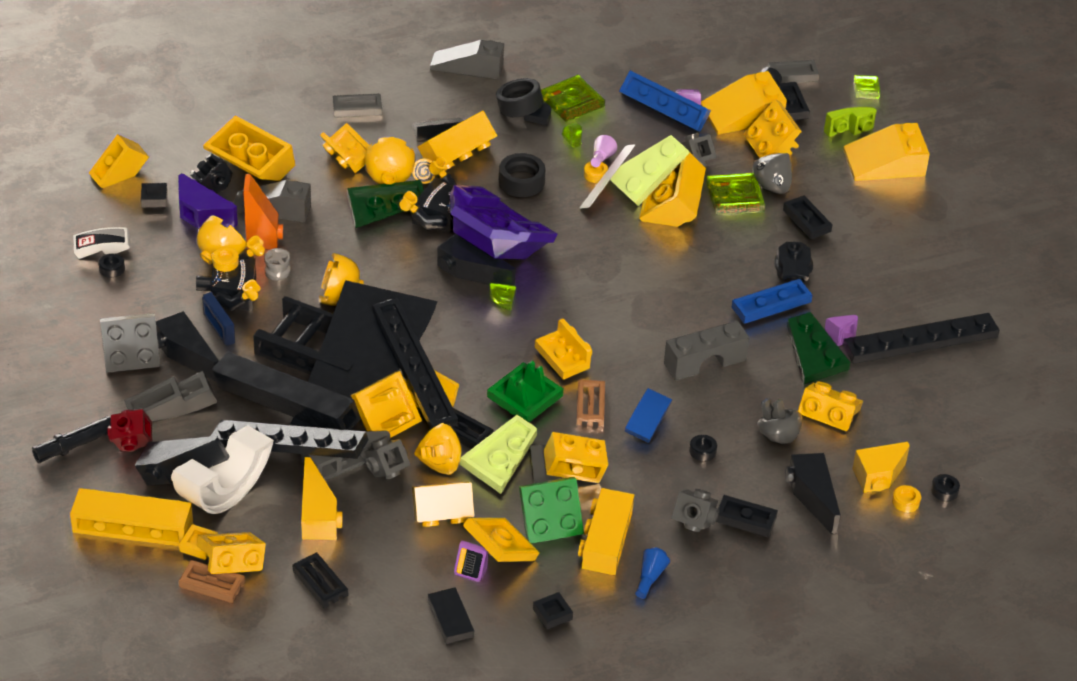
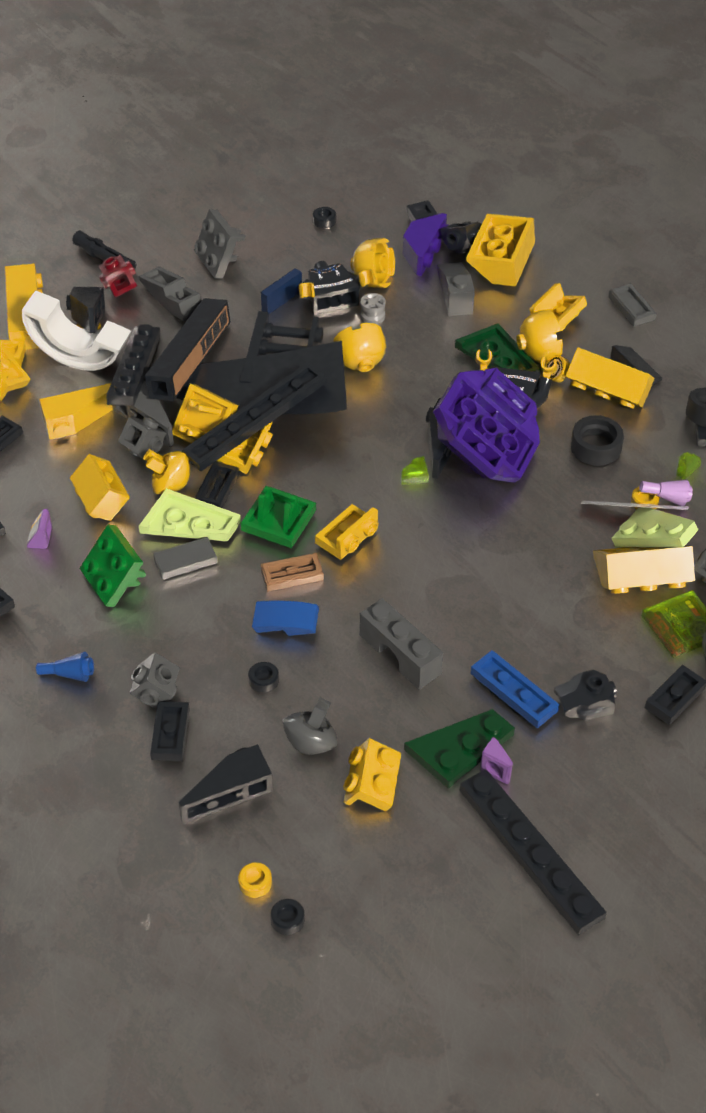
camera: 75 degrees right, 5 degrees up
slope [73,227,130,259] -> none
yellow slope [89,134,149,188] -> none
black slope [156,311,219,381] -> none
yellow tile [212,247,239,272] -> none
orange slope [244,174,284,250] -> none
yellow tile [463,518,539,562] -> none
yellow brick [544,432,608,483] -> none
yellow brick [578,488,635,576] -> none
yellow slope [852,442,910,493] -> none

